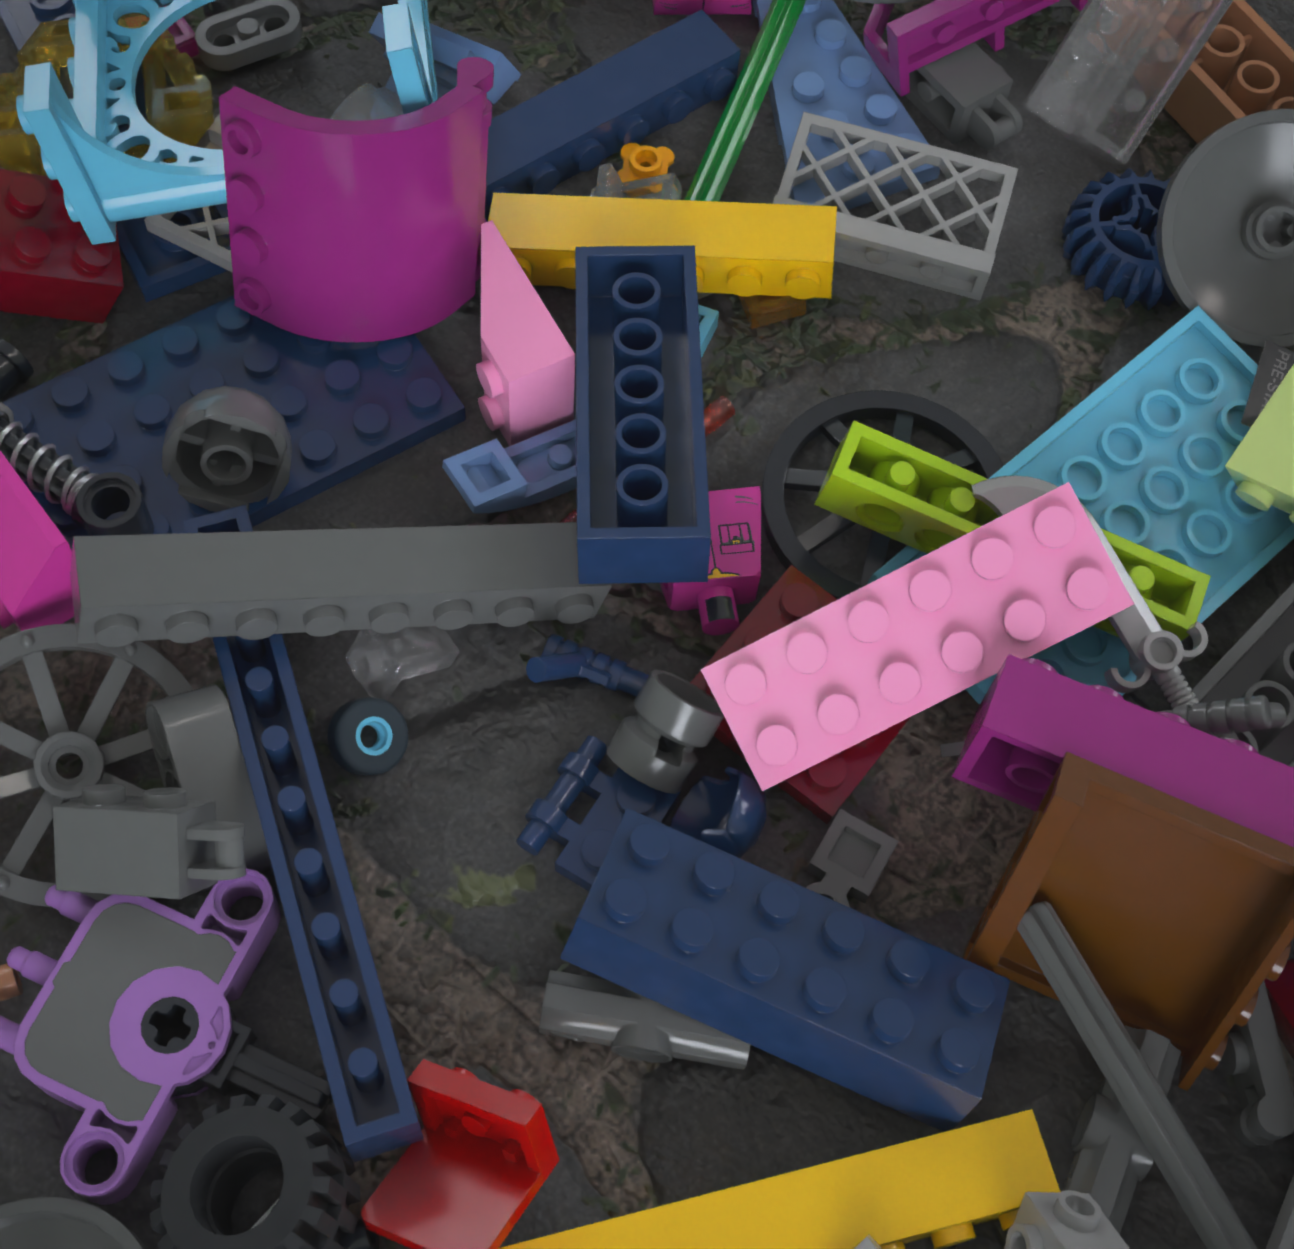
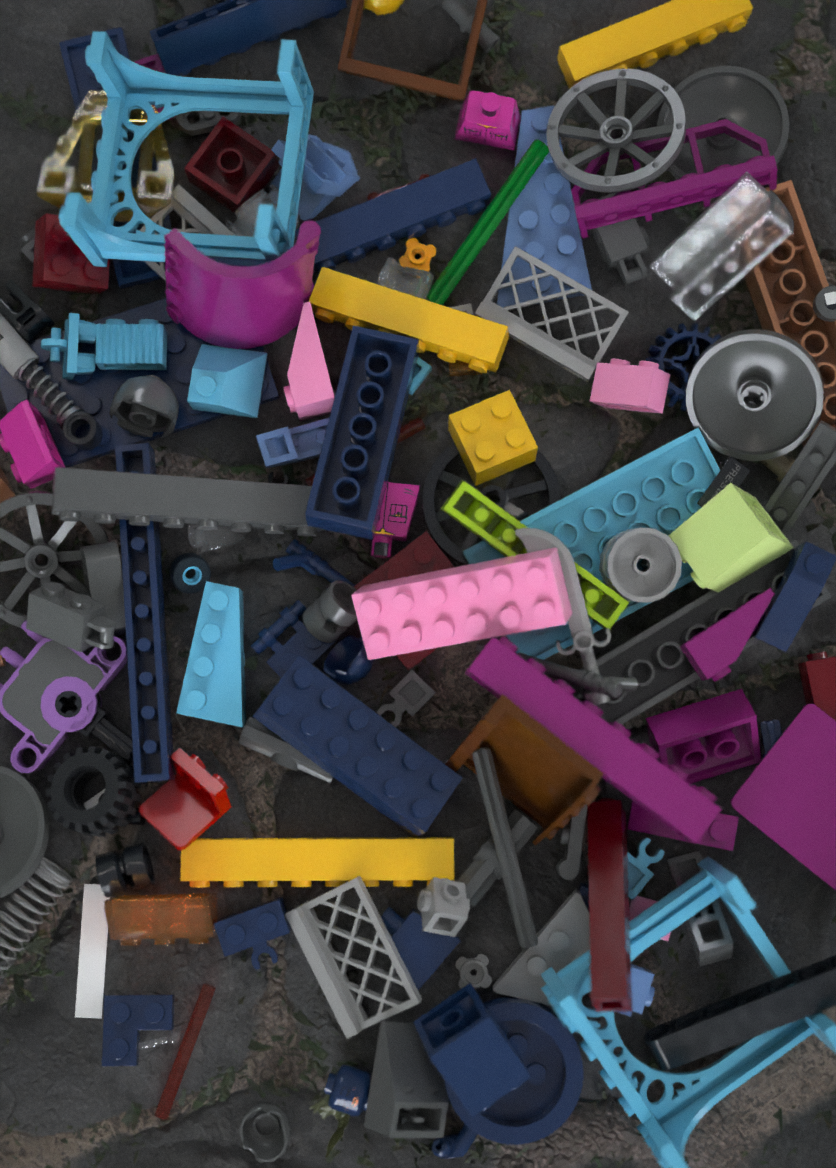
camera: 20 degrees right, 20 degrees up
none -> medium azure hips [41,313,96,380]
none -> medium azure brick [95,319,168,370]
none -> medium azure wedge [176,581,247,728]
none -> dark red brick [184,116,279,218]
none -> medium azure slope [187,344,268,418]
none -> yellow brick [448,390,538,486]
none -> bright pink brick [590,358,670,414]
none -> light grey wheel [599,528,682,603]

